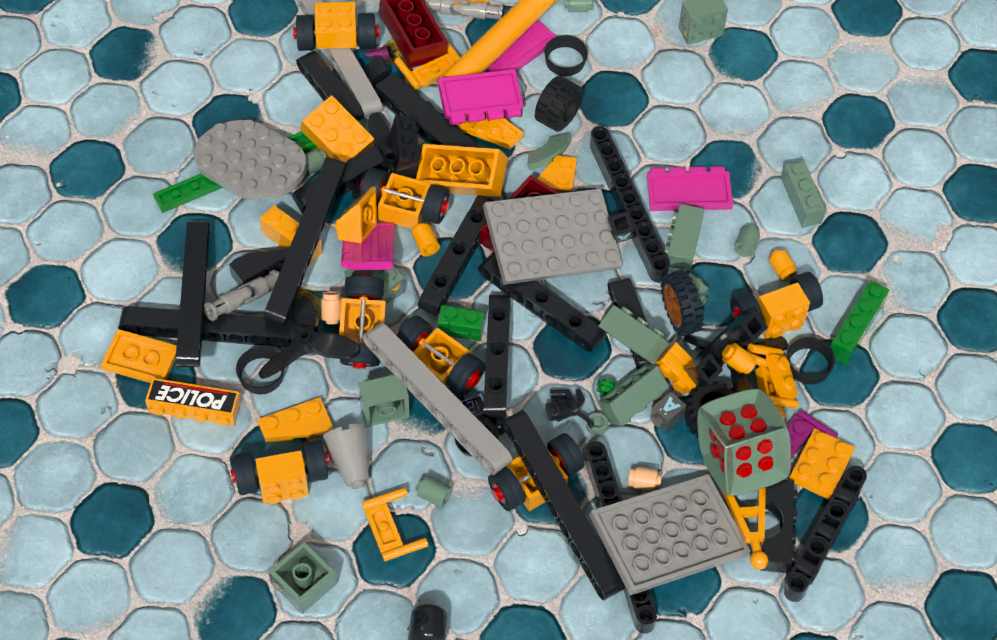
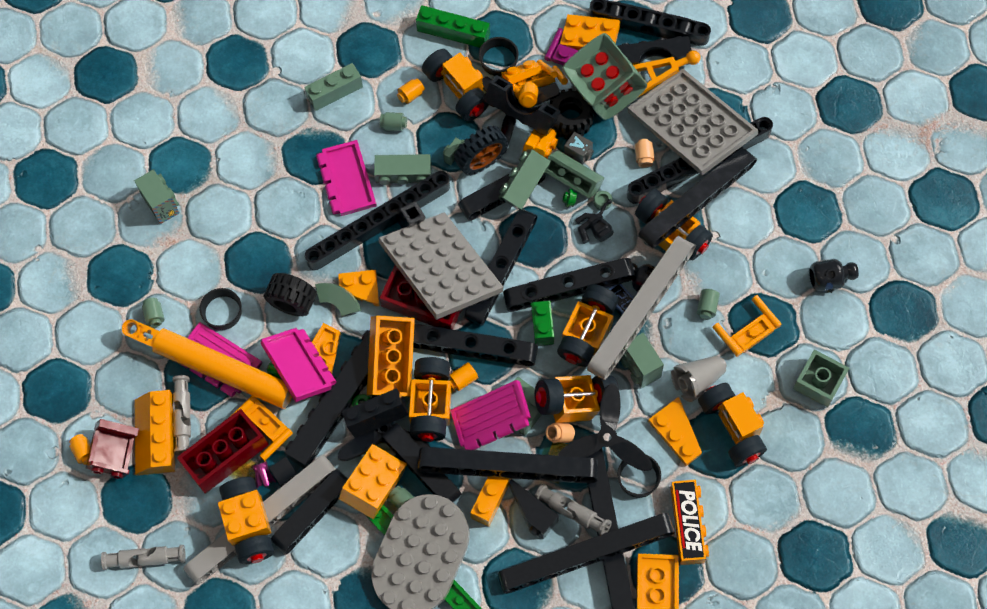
camera: 100 degrees left, 10 degrees up
light orange slope [335,187,377,243] -> none

